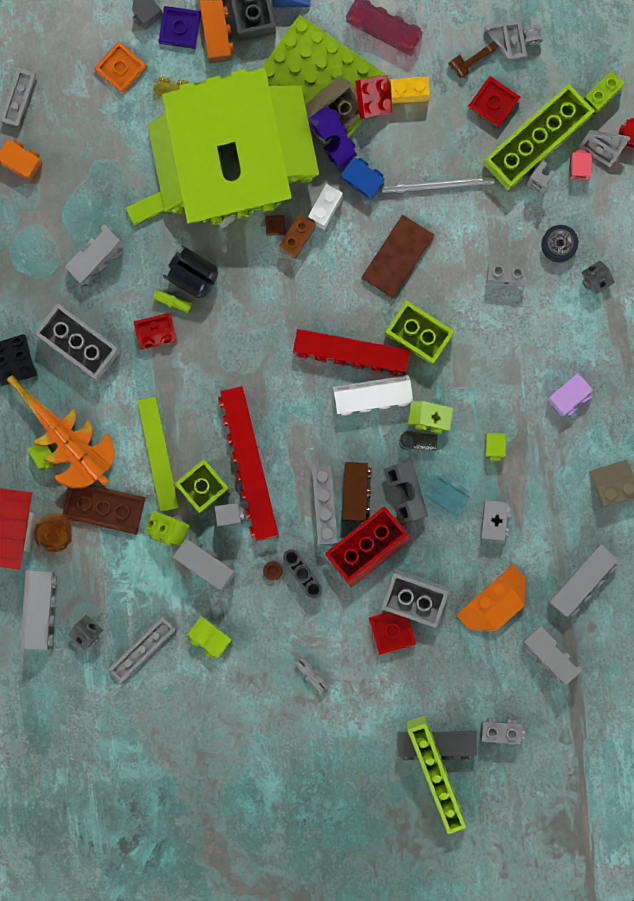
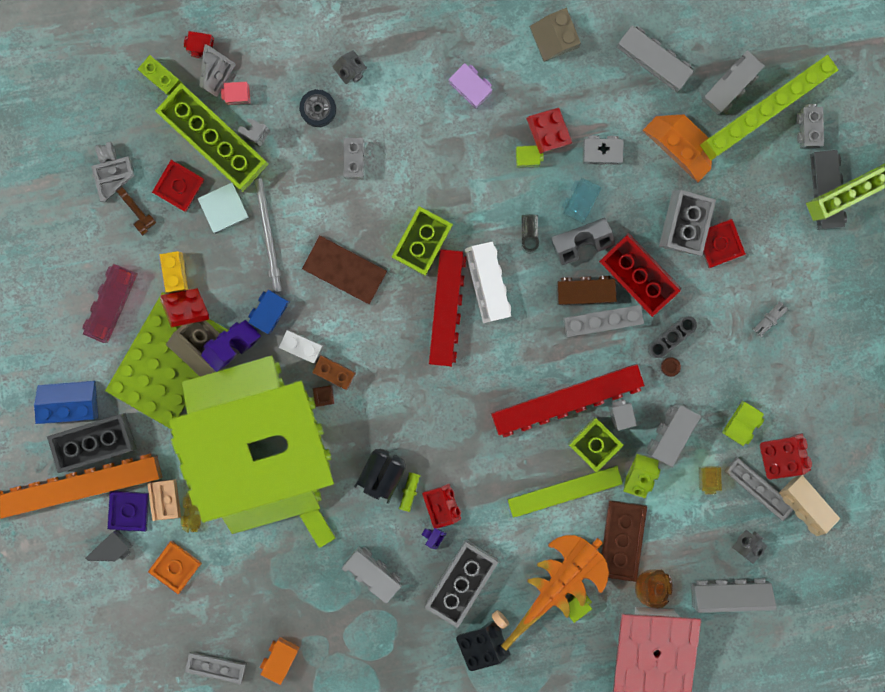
camera: 100 degrees left, 5 degrees up
lime brick [408,401,453,434] -> none
none -> light nougat plate [147,479,181,521]
none -> light aqua tile [198,183,249,234]
none -> dark purple tile [421,528,447,550]
none -> light nougat tile [492,610,510,629]
none -> red plate [526,107,572,154]
none -> clear yellow brick [699,466,722,494]
none -> lime brick [700,55,839,160]
none -> red bracket [760,433,812,480]
none -> tan brick [779,475,840,536]

